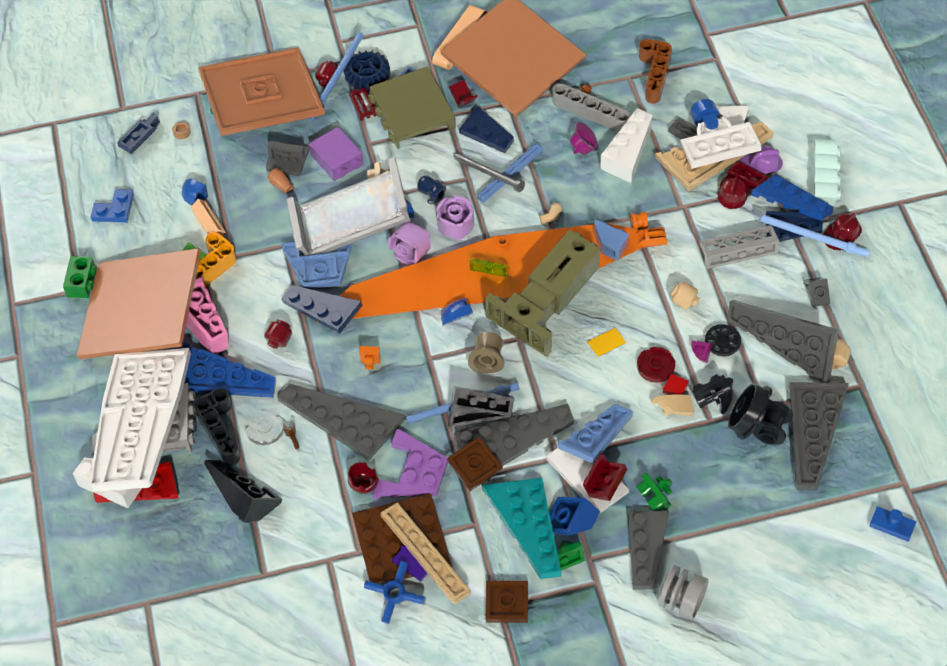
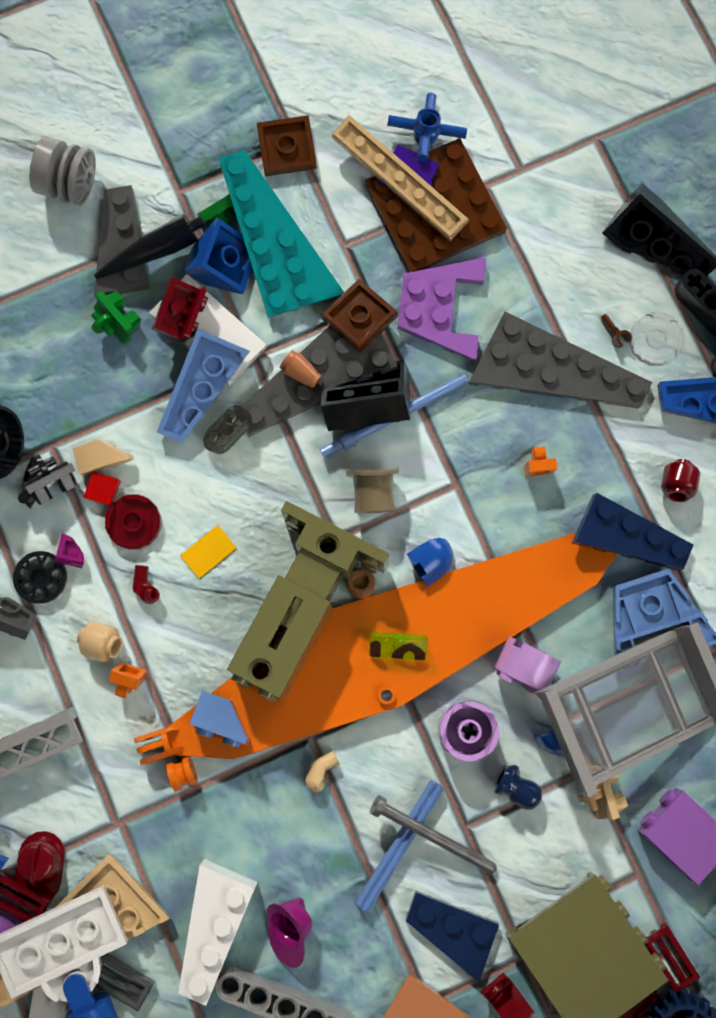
camera: 165 degrees right, 25 degrees up
dark red hair [347,462,379,494] -> none
none -> black piece [94,214,206,279]
none -> orange tile [109,661,147,699]
none -> dark red arm [132,565,160,604]
none -> clear smoke plate [203,405,252,454]
none -> nougat cone [279,350,322,389]

